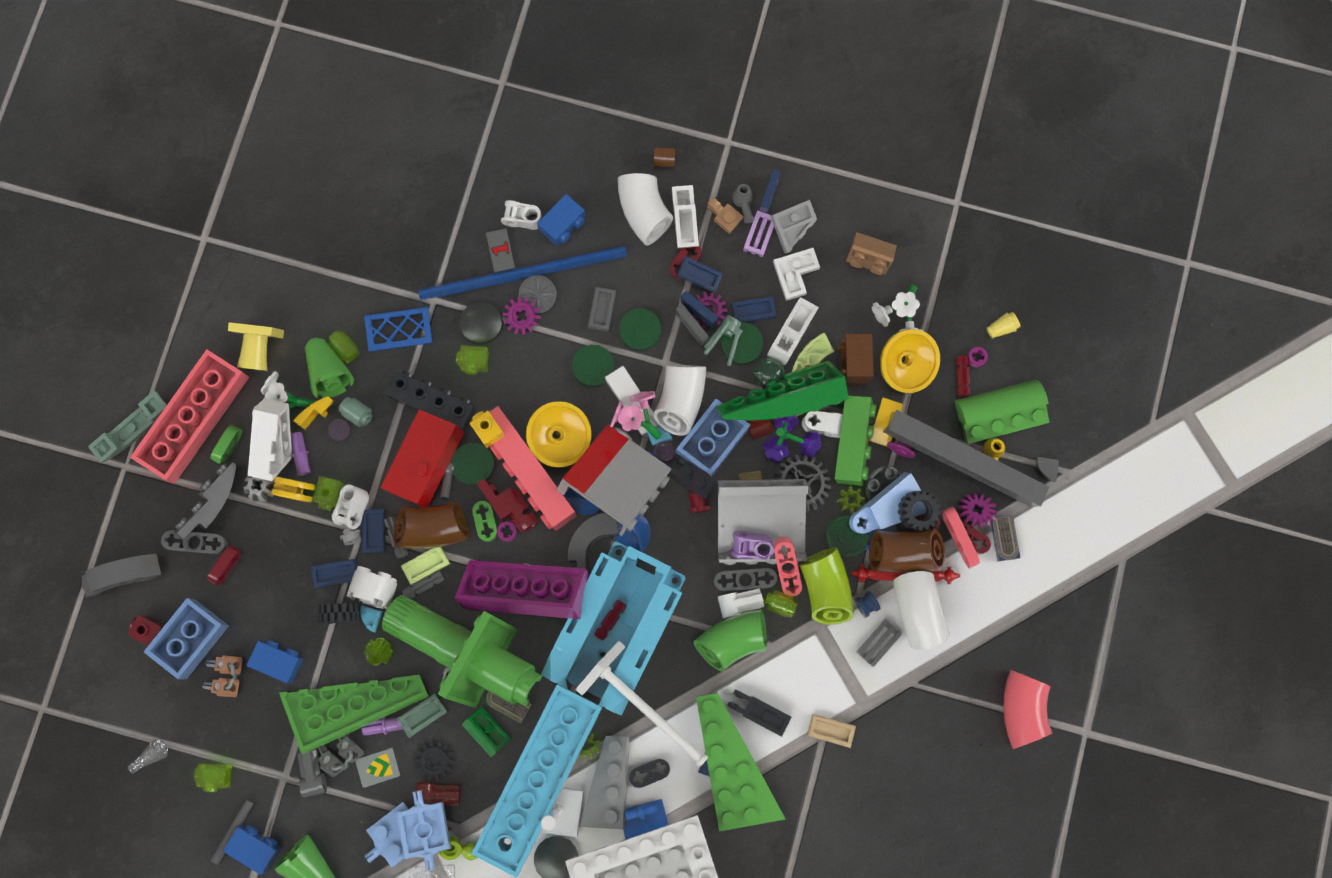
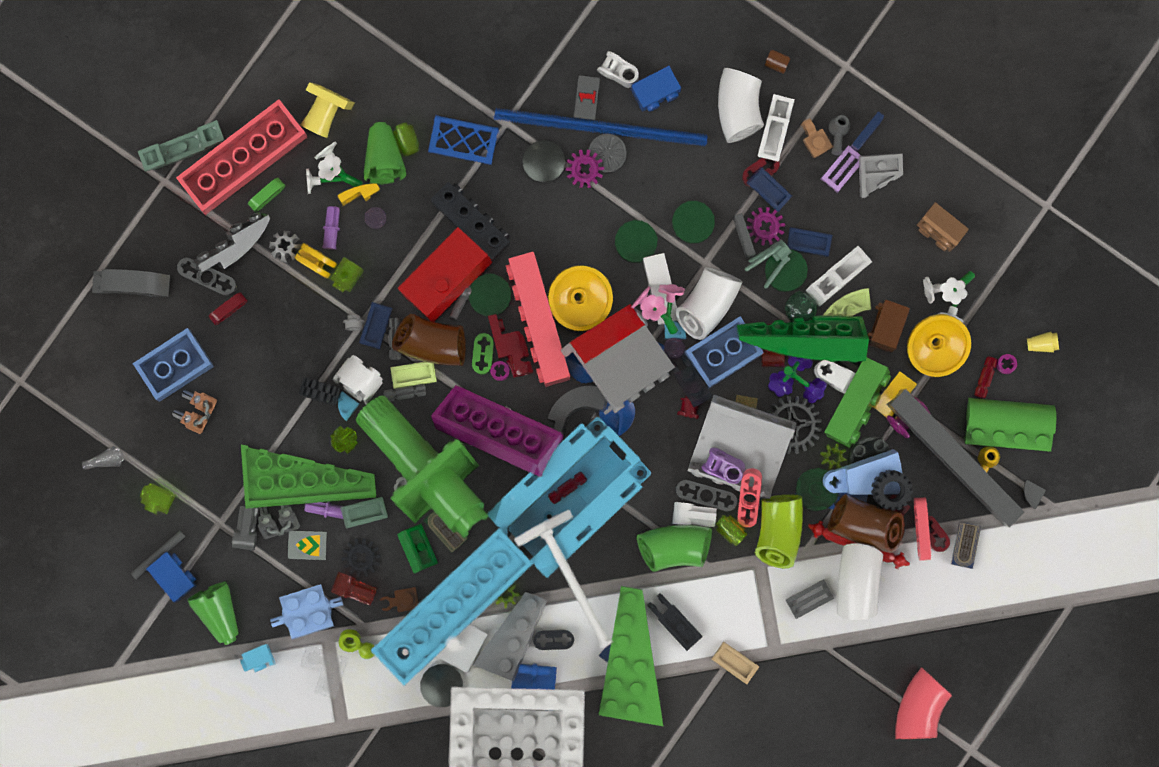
camera: 20 degrees right, 5 degrees up
dark red brick [127,615,164,646] -> none
blue brick [247,639,303,683] -> none
white wedge [248,398,292,481] -> none
dark blue tile [311,559,357,588] -> none
white piece [332,485,369,529] -> none
sand green brick [339,397,372,427] -> none
light blue plate [397,790,451,871] -> none
clear neon green brick [456,345,489,375] -> none
yellow brick [470,411,505,448] -> none
dark grey tile [588,287,617,332] -> none
dark blue tile [680,291,719,328] -> none
white plate [773,248,820,301] -> none
dark blue wheel [854,591,881,618] -> none
magenta gear [958,492,998,528] -> none
none -> reddish brown plate [380,587,419,612]

